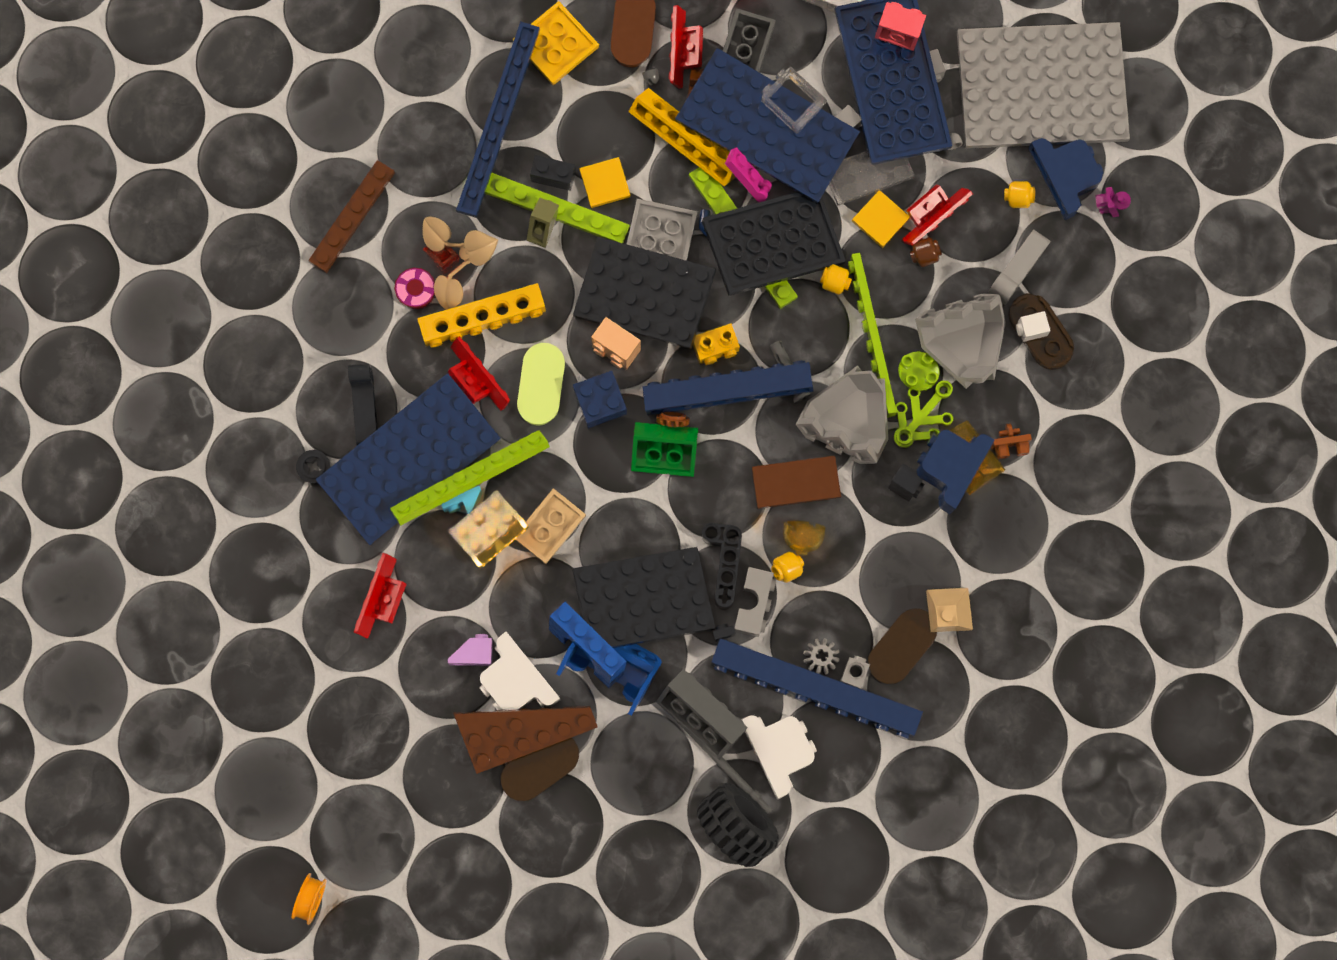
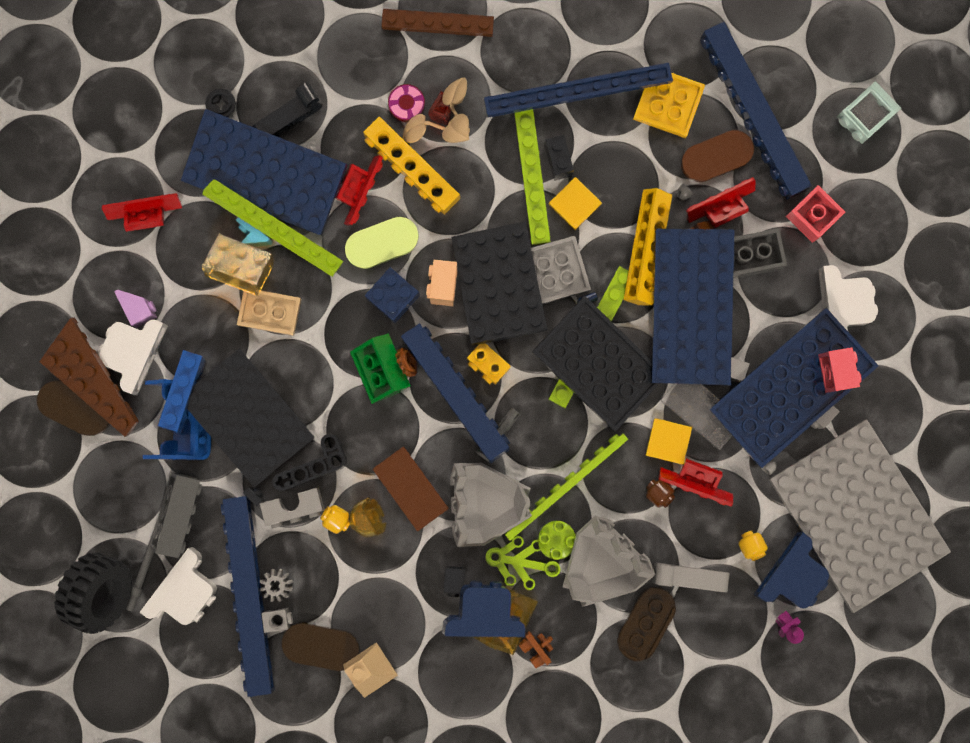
camera: 60 degrees right, 5 degrees up
olive slope [527,198,559,248] -> none
dark pink plate [725,148,772,202] -> none
clear window [761,66,827,134] -> none
yellow head [820,264,852,295] -> none
white brick [1016,311,1050,342] -> none

